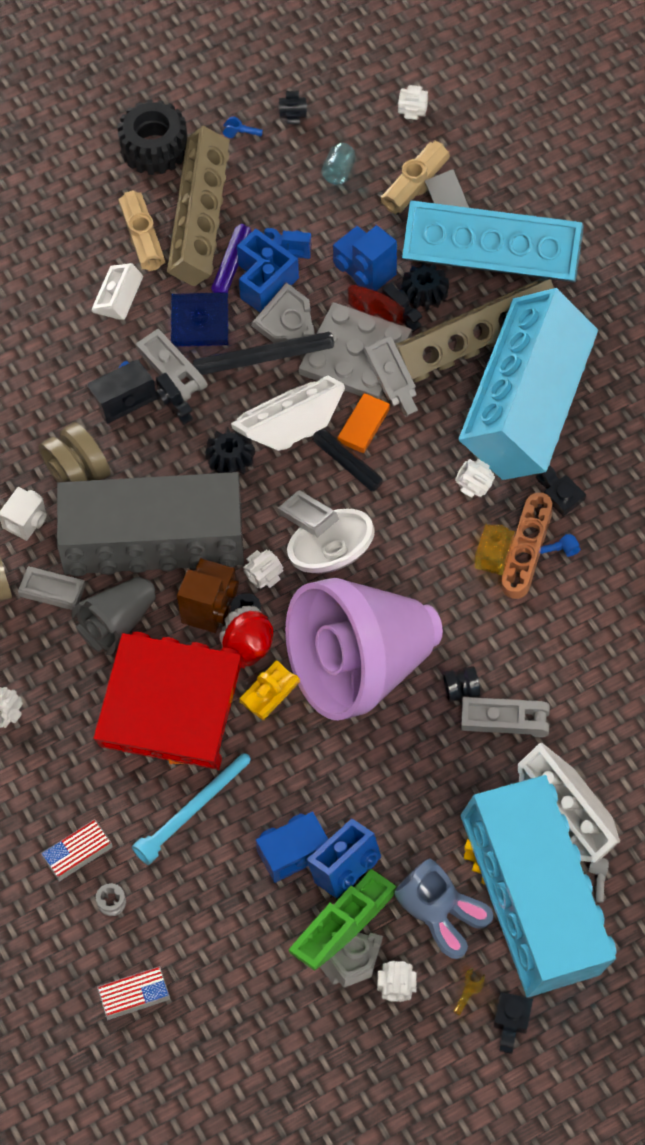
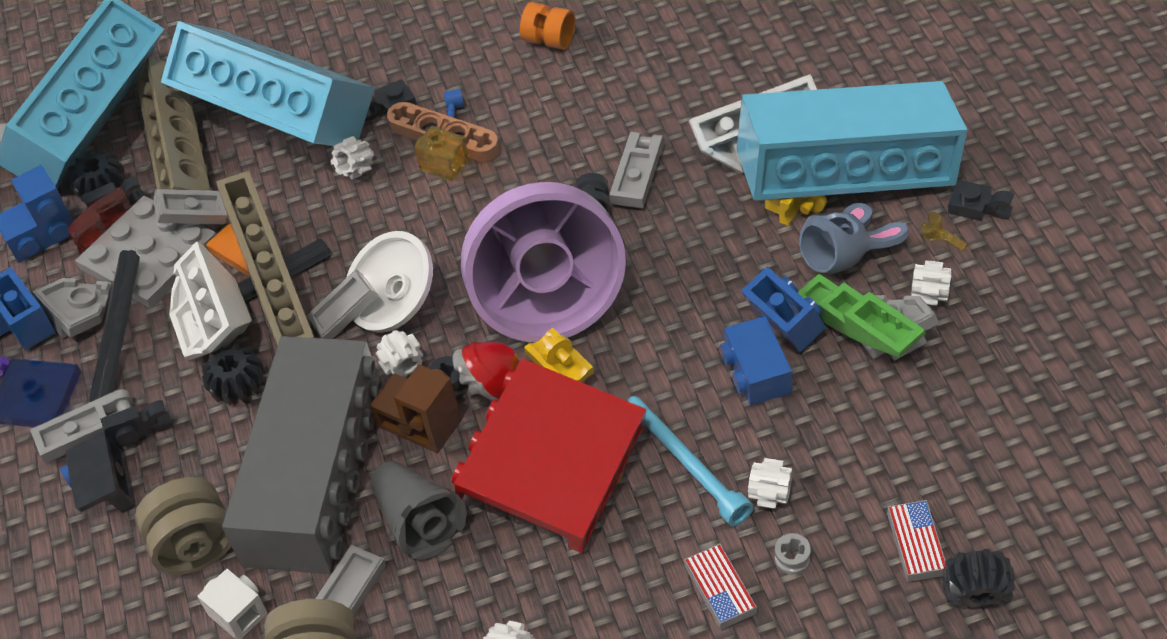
camera: 75 degrees left, 10 degrees down
none -> dark tan brick [216,171,314,346]
none -> white gear [748,458,792,509]
none -> black gear [942,548,1016,609]

